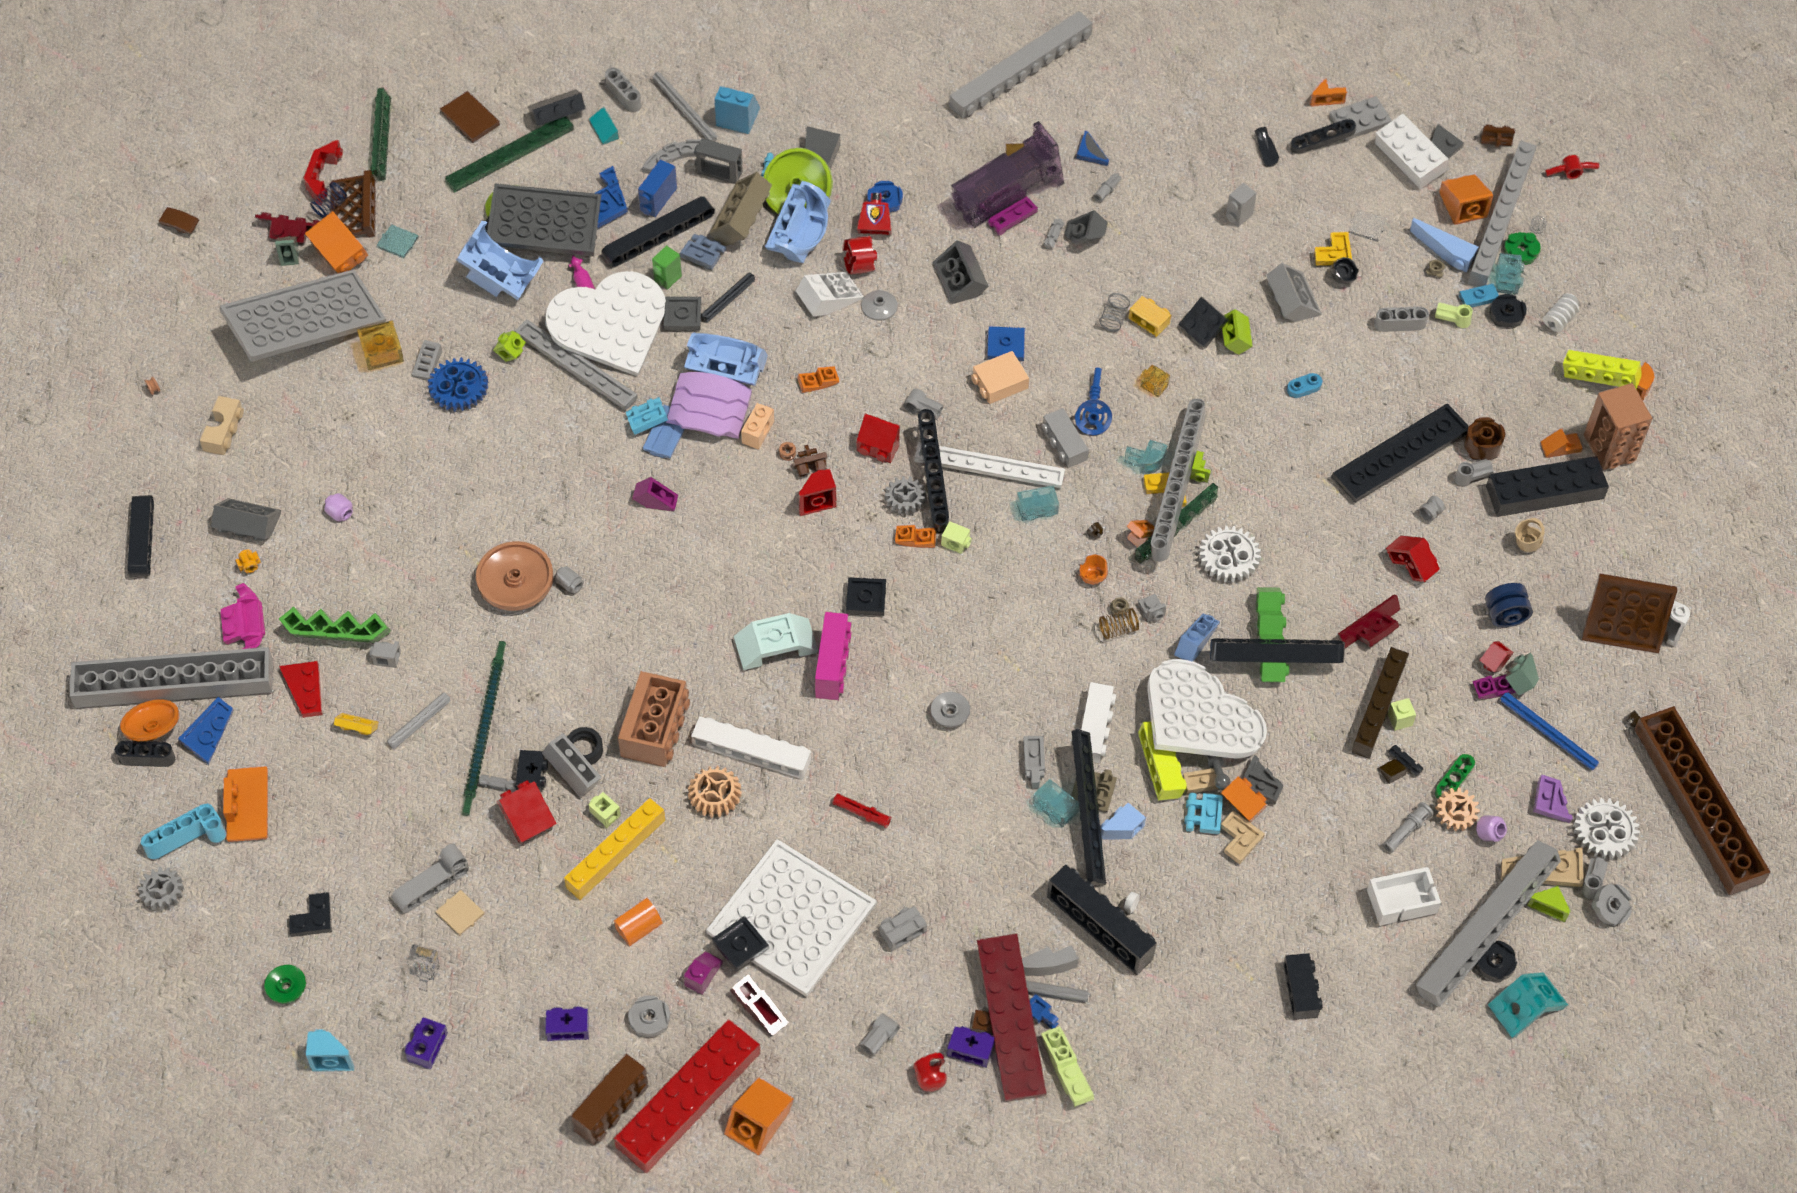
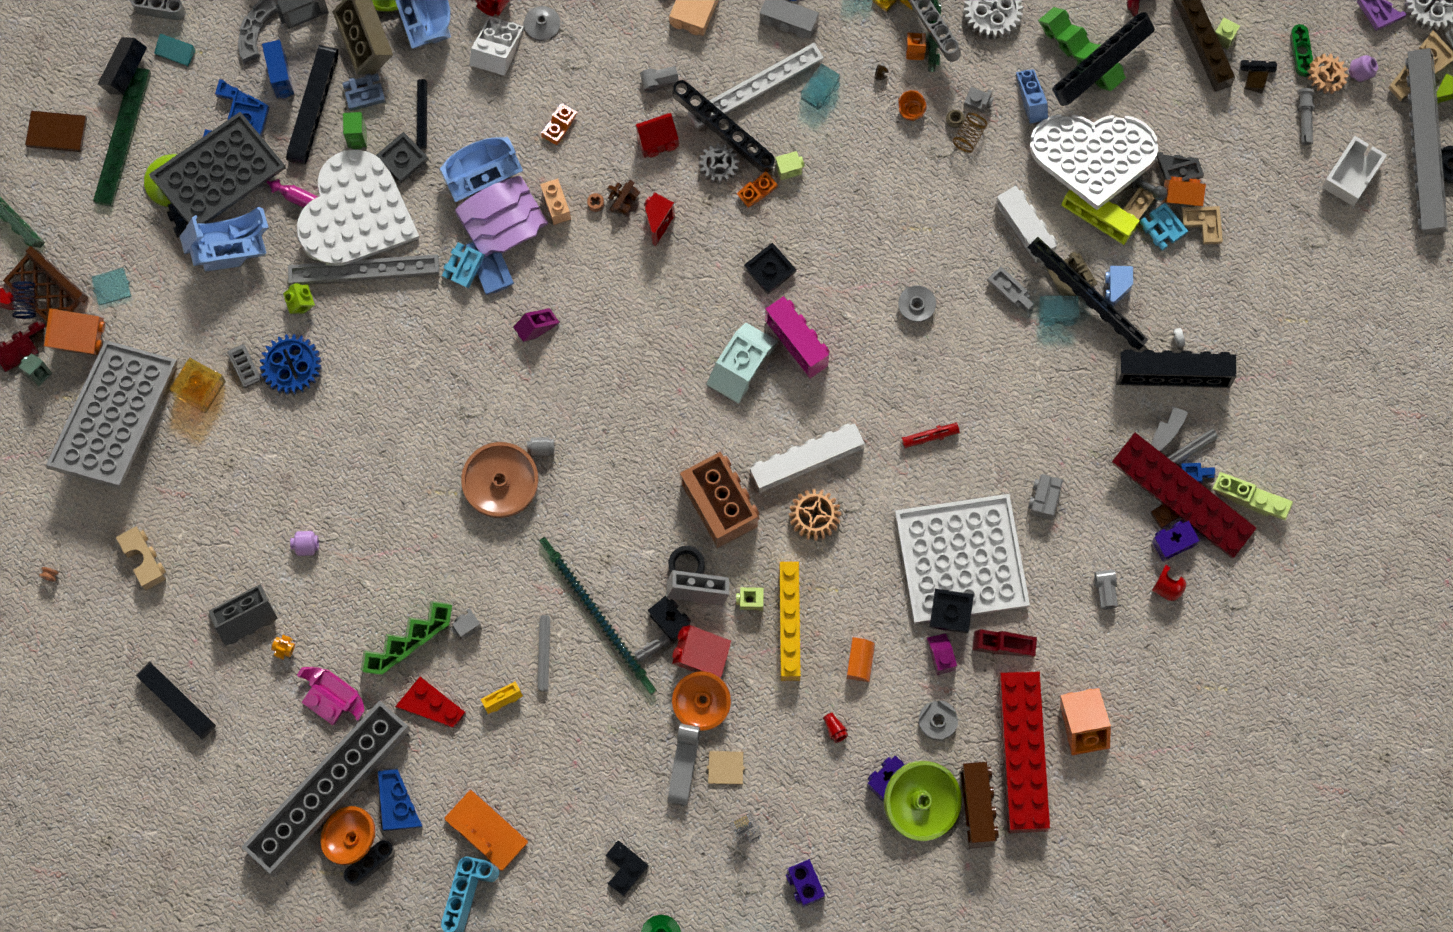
camera: 40 degrees left, 15 degrees up
black brick [1283,953,1323,1020] -> none
none -> orange dish [672,671,731,731]
none -> red cone [823,713,848,743]
none -> lime dish [884,760,962,841]

